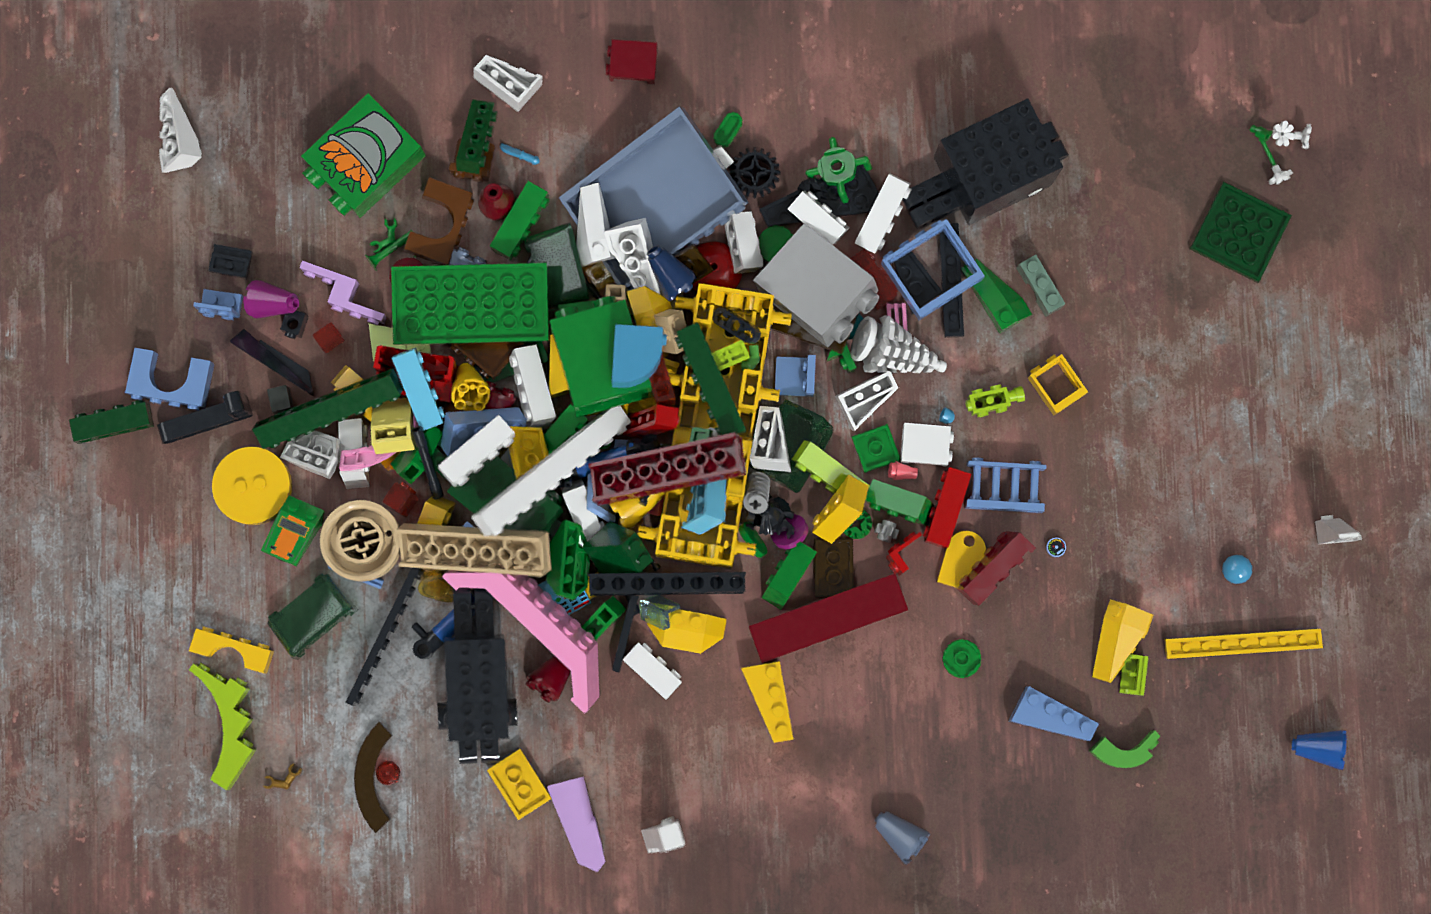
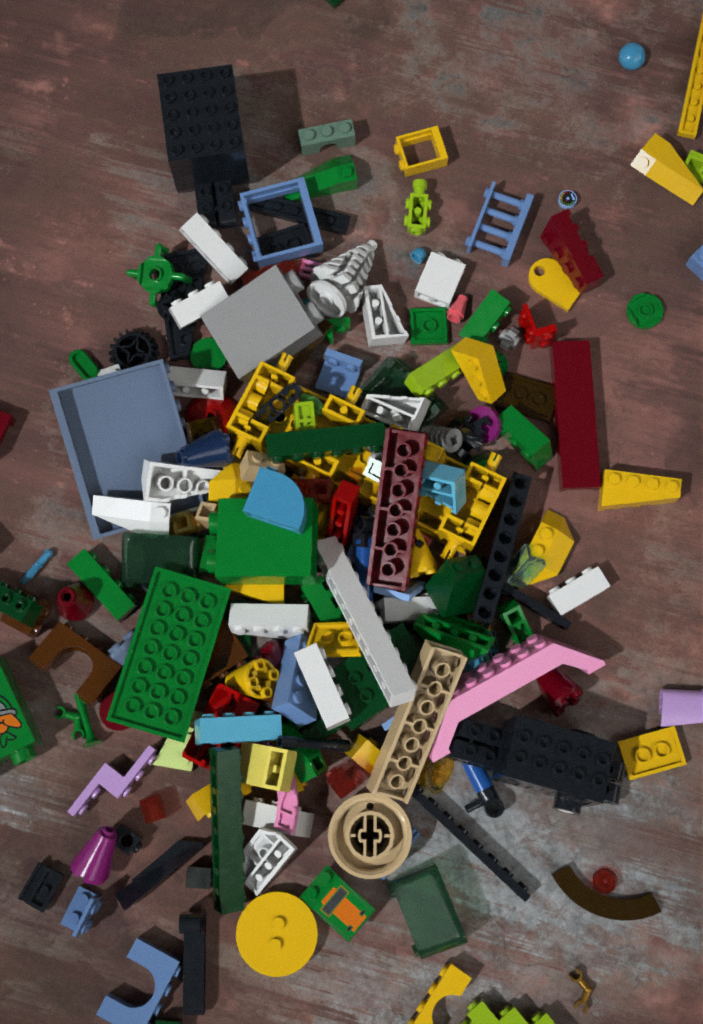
camera: 70 degrees left, 5 degrees down
red brick [923,467,971,549] -> none

